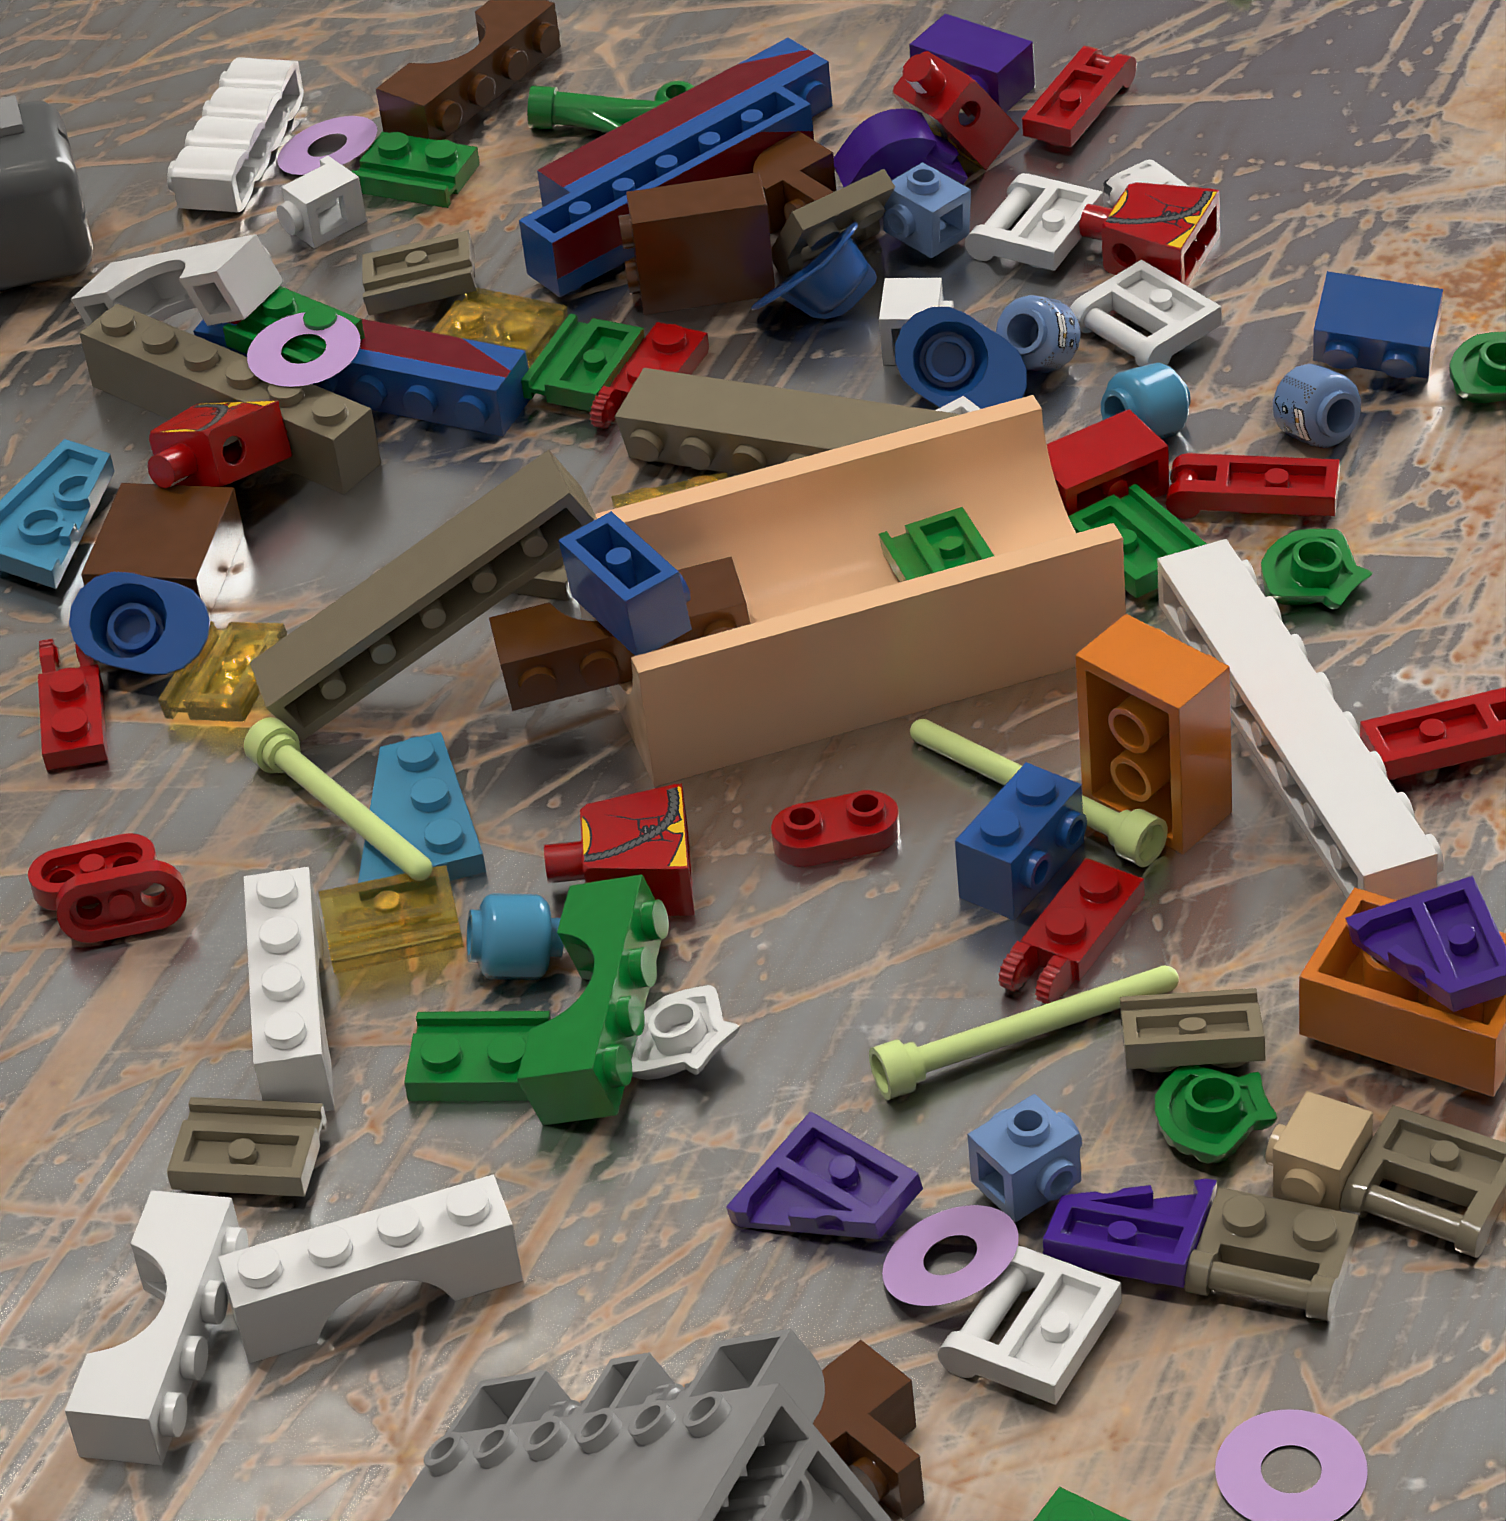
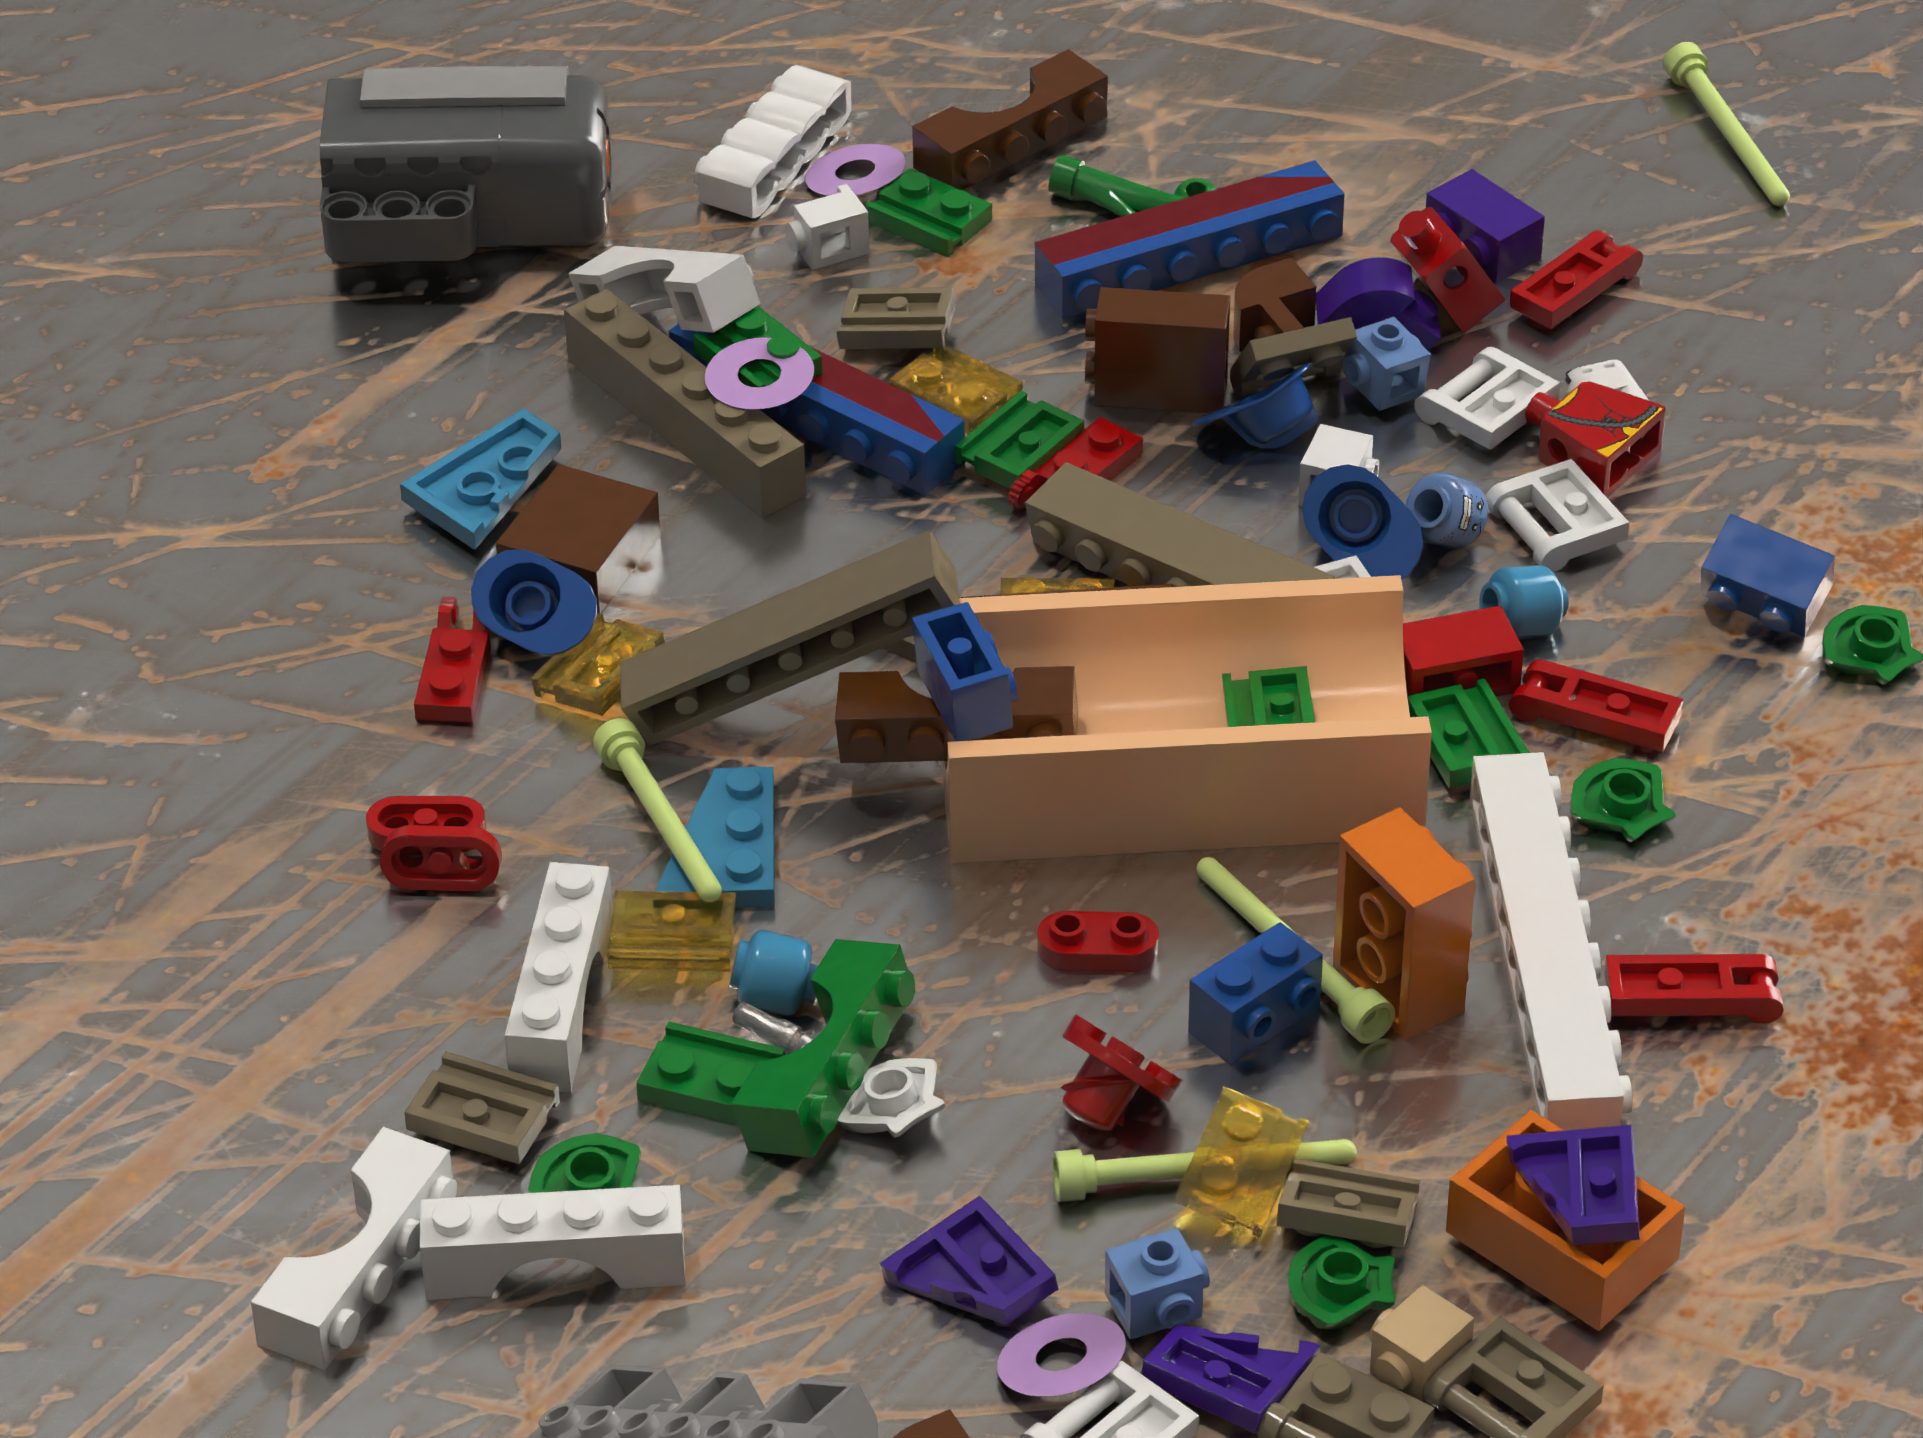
camera: 10 degrees right, 0 degrees up
red torso [147,401,292,488] -> none
blue brick [519,83,814,297] -> none
red torso [544,783,695,916] -> none
red hinge [998,858,1145,1004] -> none
medium blue head [1273,364,1361,448] -> none
none -> green animal [528,1133,641,1193]
none -> clear piece [732,1002,814,1055]
none -> red plate [1061,1014,1182,1132]
none -> clear yellow plate [1175,1087,1309,1238]

